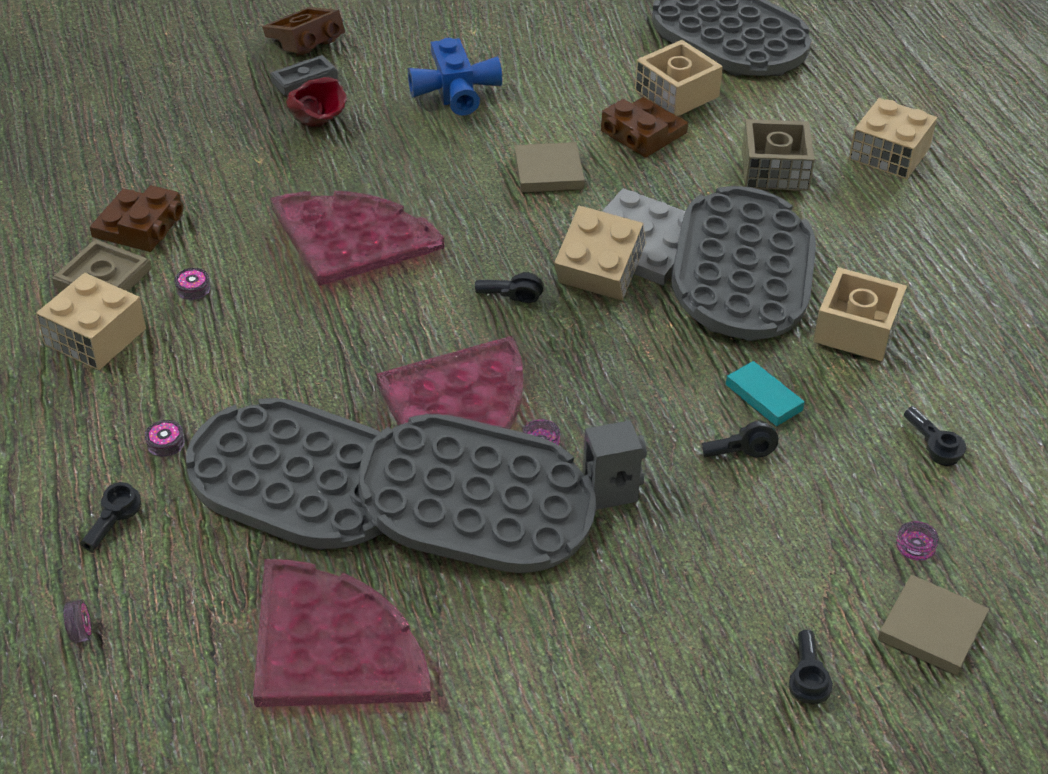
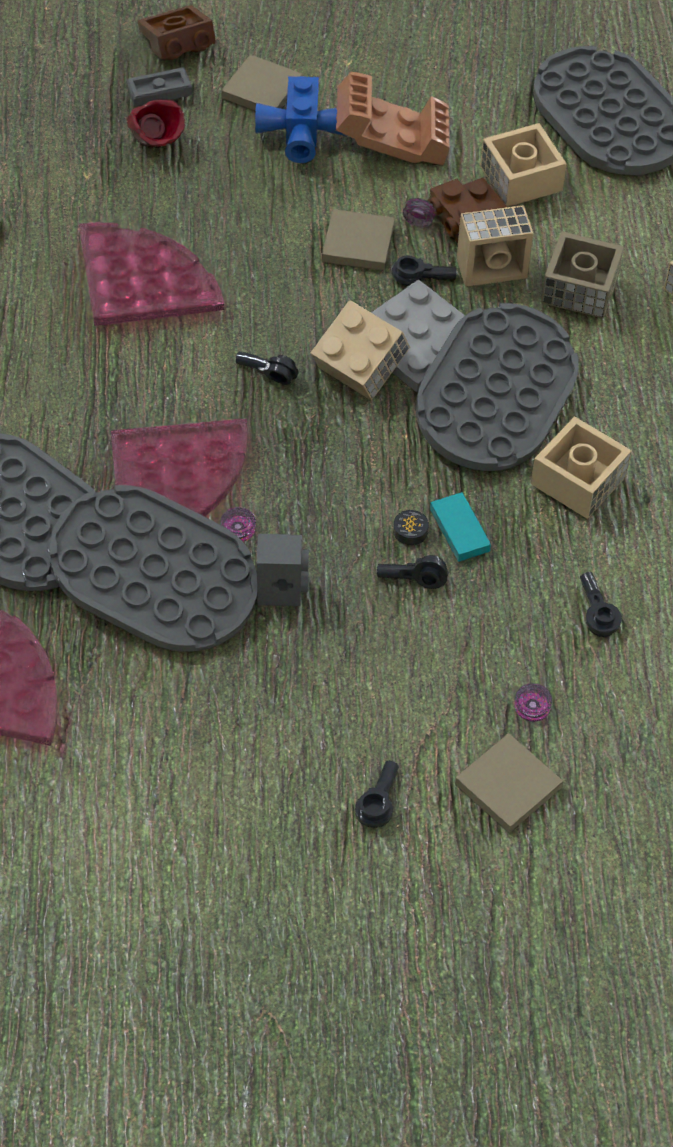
camera: 15 degrees right, 10 degrees up
none -> dark tan tile [221,55,303,111]
none -> nougat plate [336,72,450,166]
none -> black plate [391,255,456,285]
none -> black tile [393,510,429,545]
none -> tile [402,198,436,227]
none -> tan brick [457,205,533,287]

